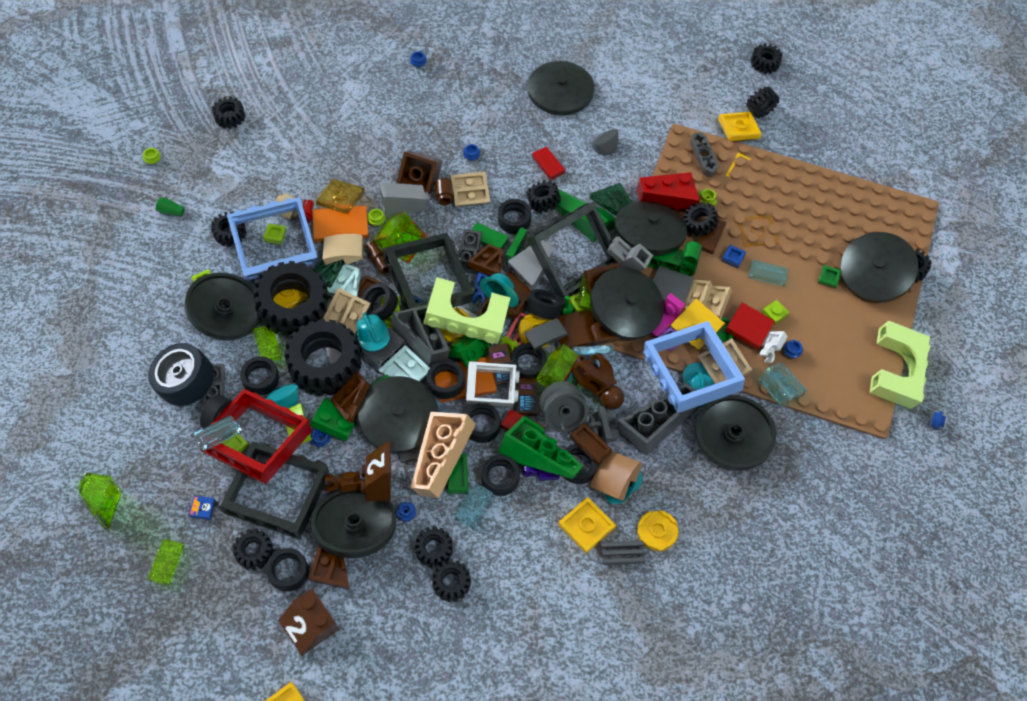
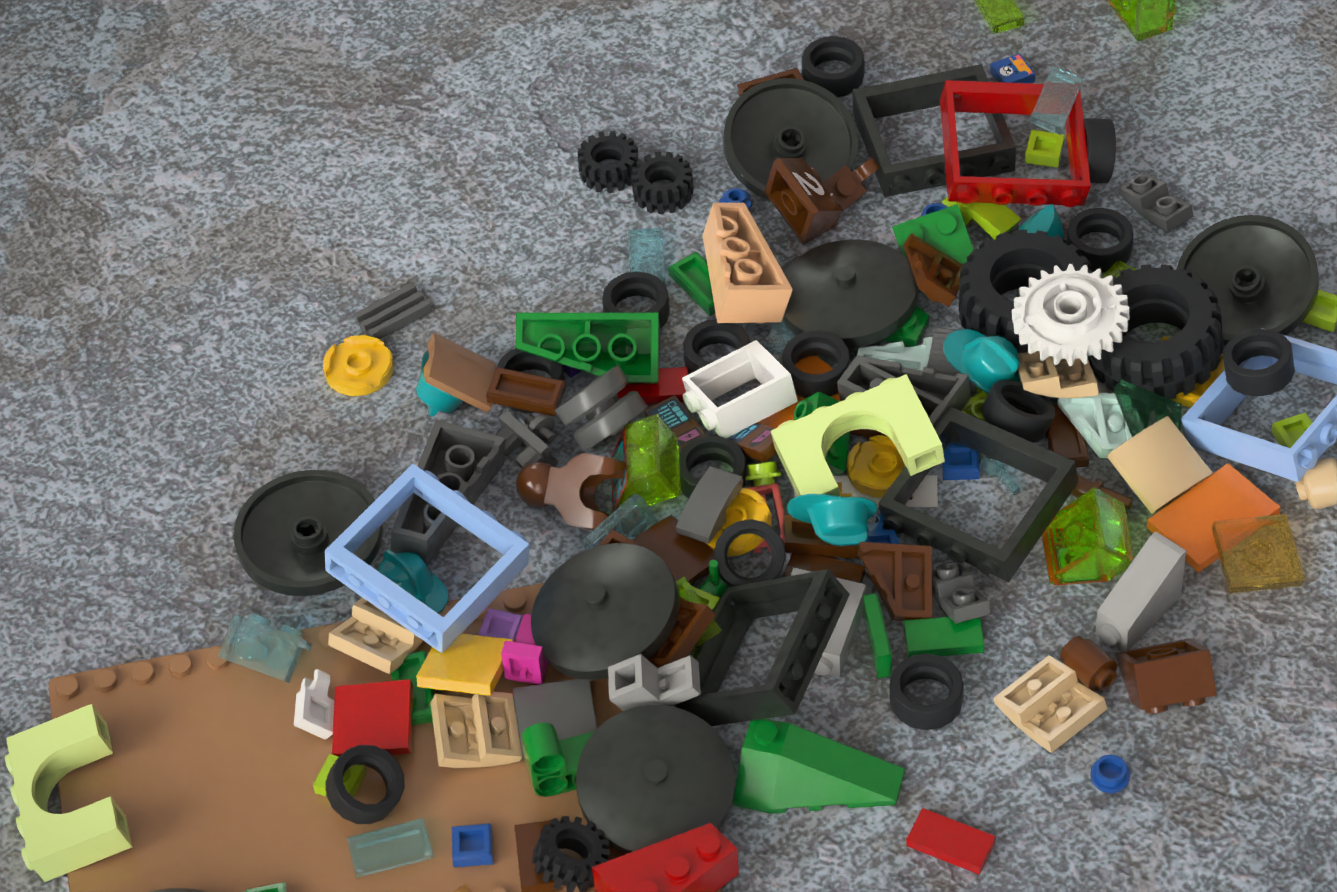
camera: 155 degrees right, 10 degrees down
black wheel [148,343,214,406] -> none
black tyre [232,529,274,571] -> none
reddish brown slope [278,589,339,656] -> none
red pin [298,199,314,223] -> none
black tyre [527,180,561,213] -> none
yellow tile [558,497,617,554] -> none
clear green wing [590,183,633,216] -> none
blue plate [783,340,803,358] -> none
none -> black tyre [325,745,405,824]
none -> white gear [1012,264,1130,366]
none -> black tyre [1222,329,1295,397]

